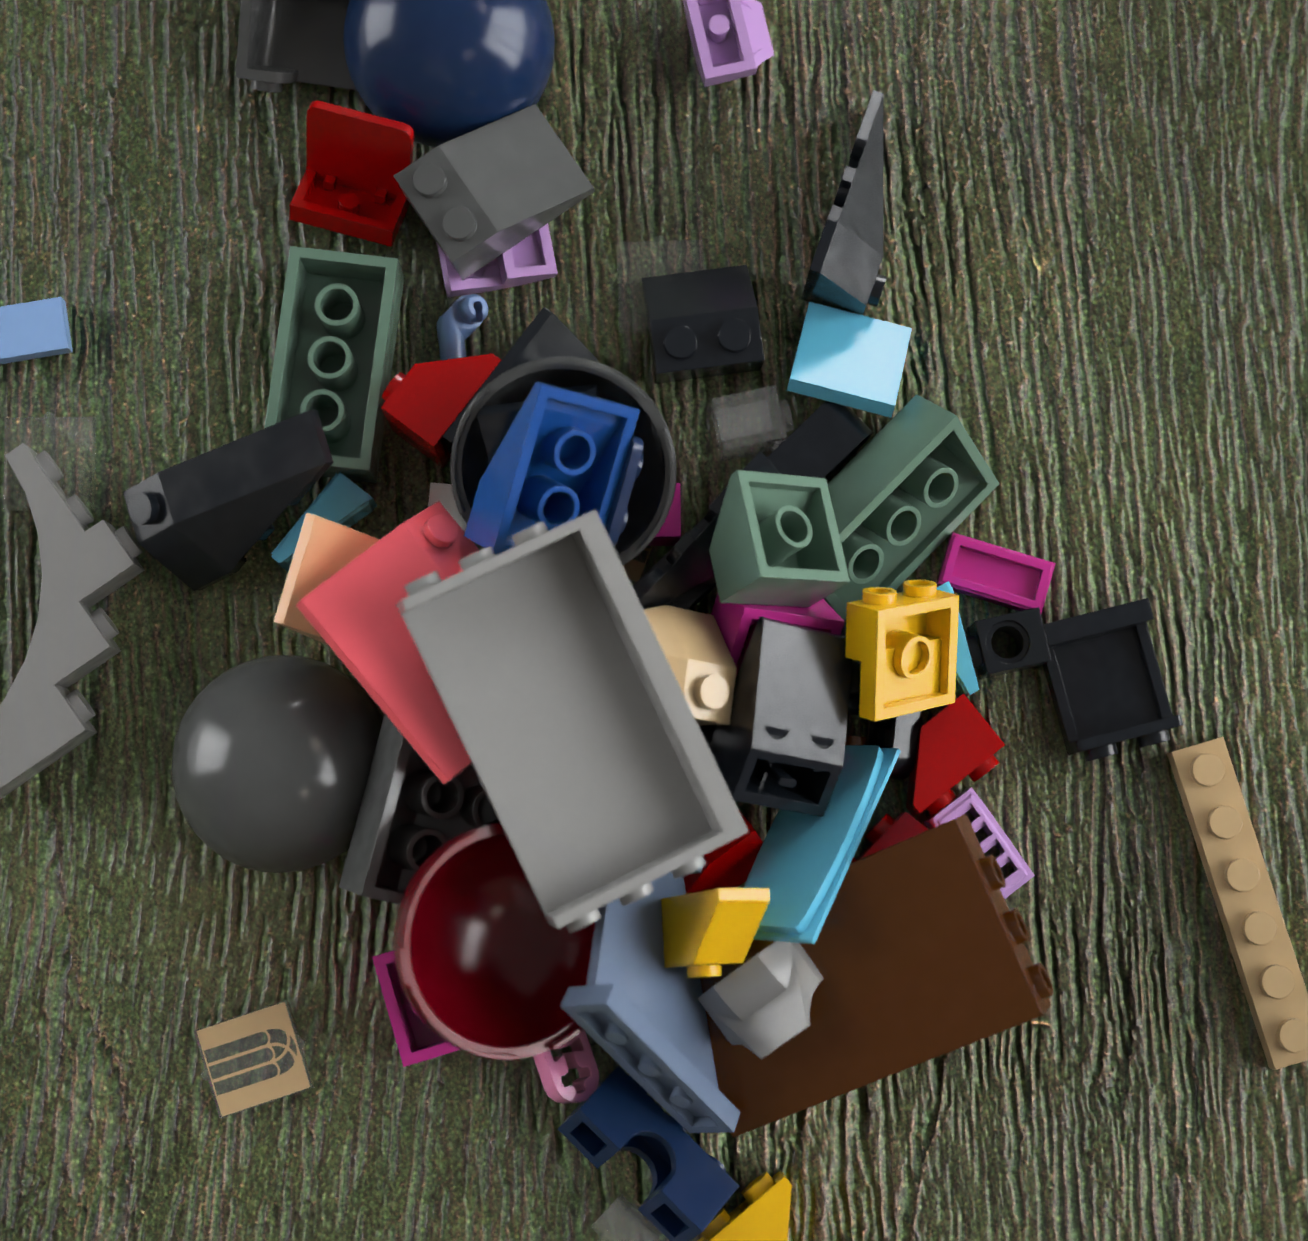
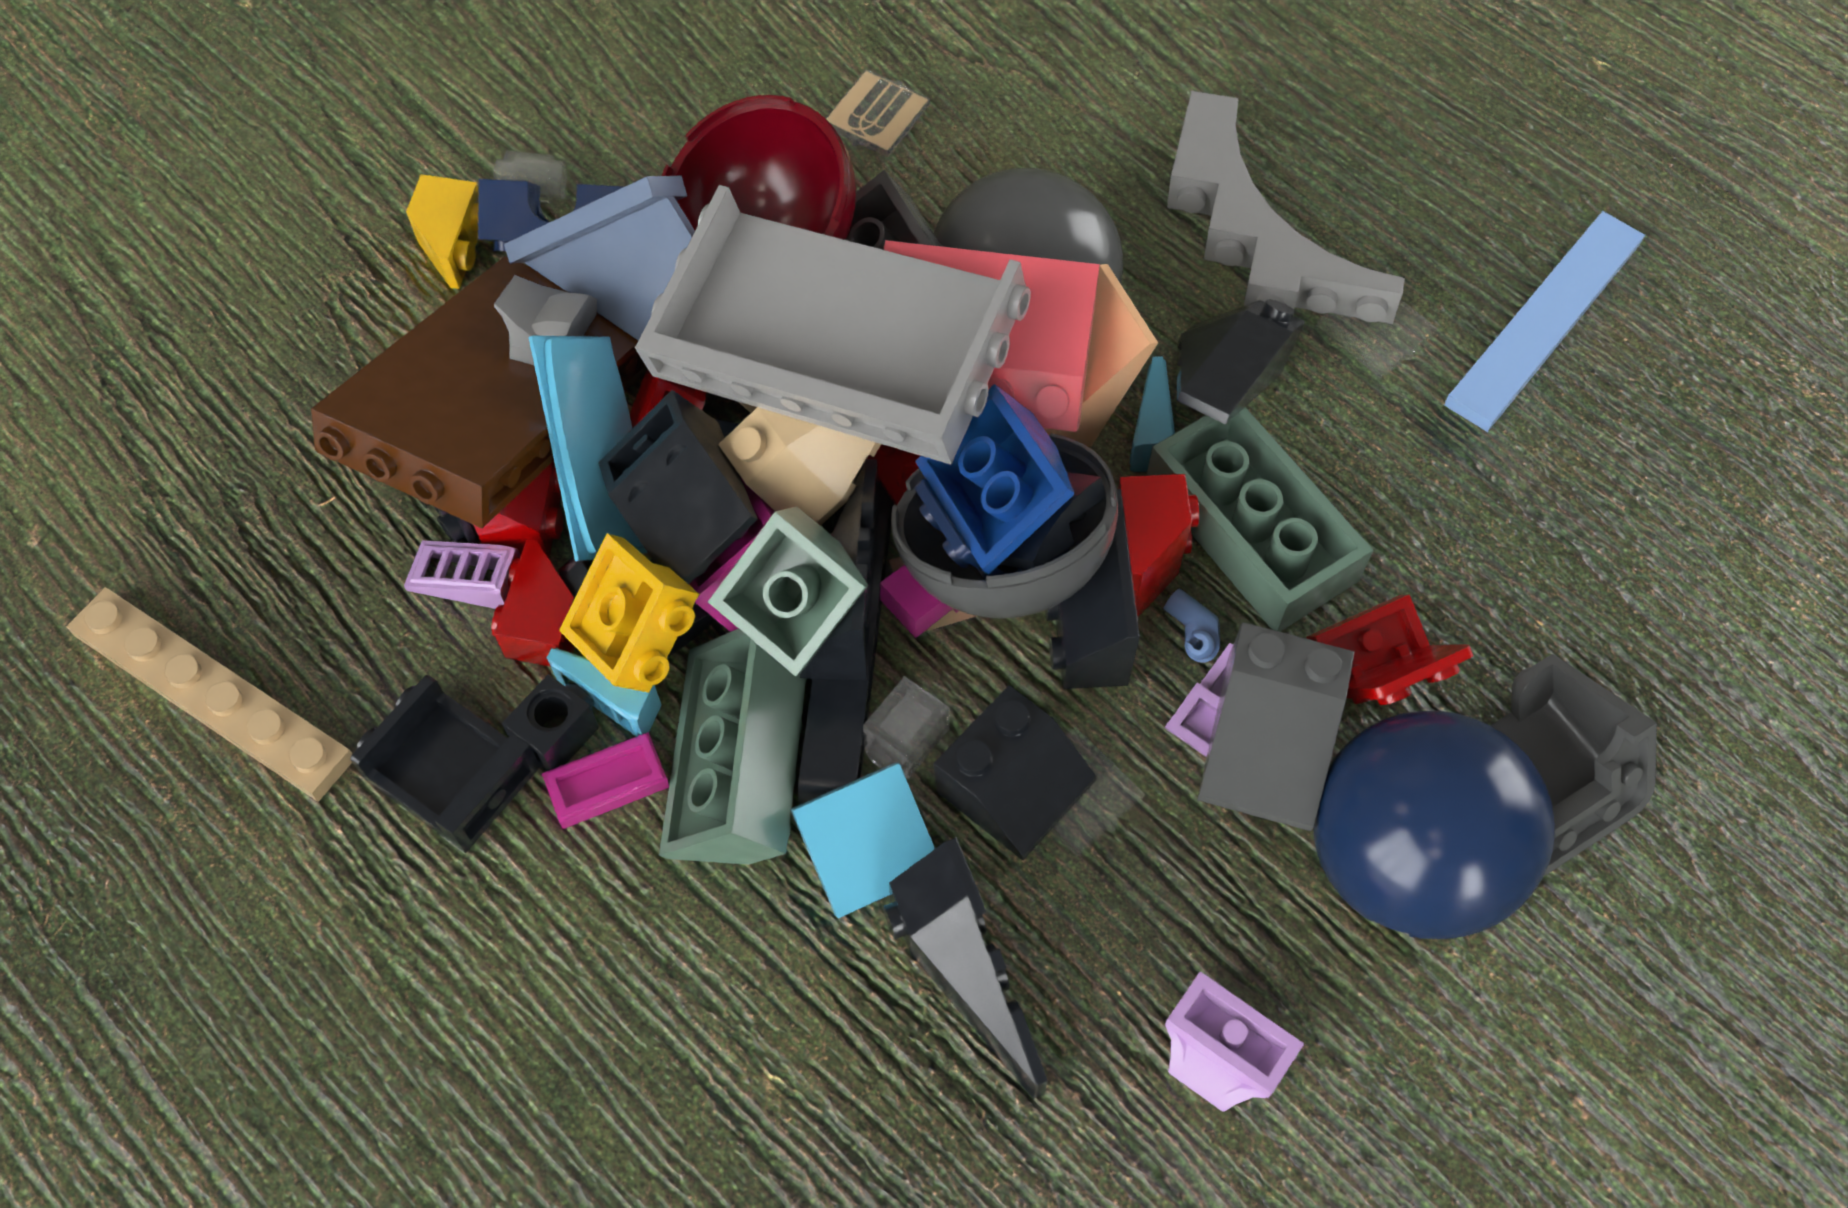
camera: 145 degrees right, 20 degrees down
yellow slope [661,888,770,978] -> none

